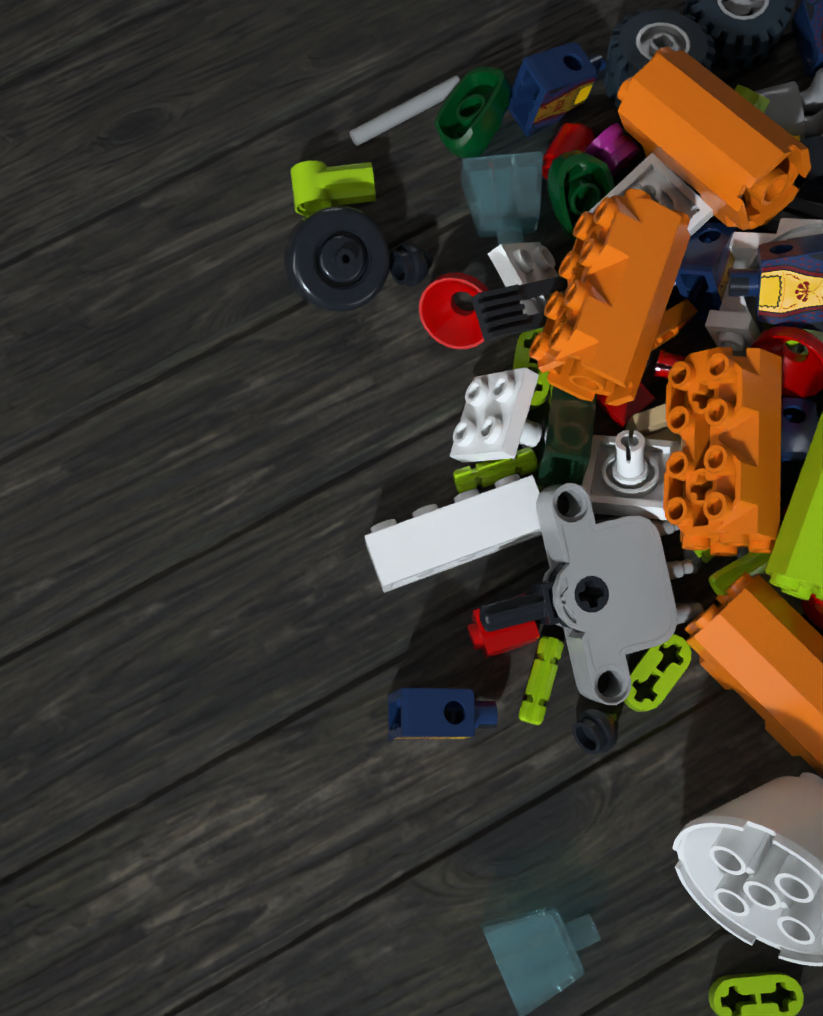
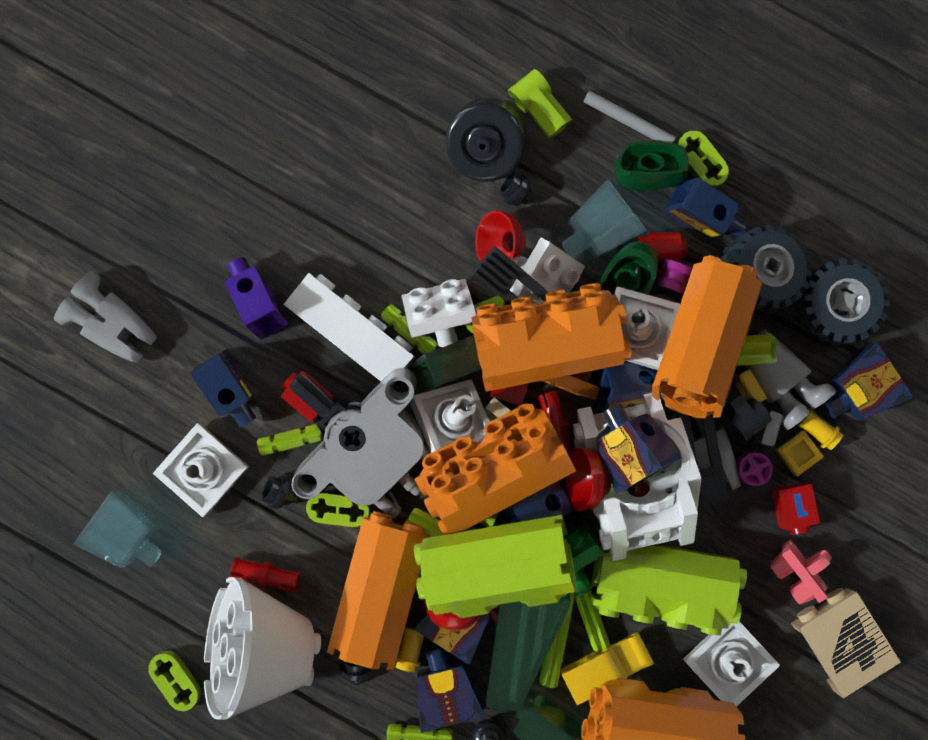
camera: 60 degrees right, 10 degrees up
none -> light grey piece [54,270,157,363]
none -> white plate [153,423,249,517]
none -> dark purple torso [225,257,290,340]
none -> red pin [230,557,301,594]
none -> lime beam [677,131,729,188]

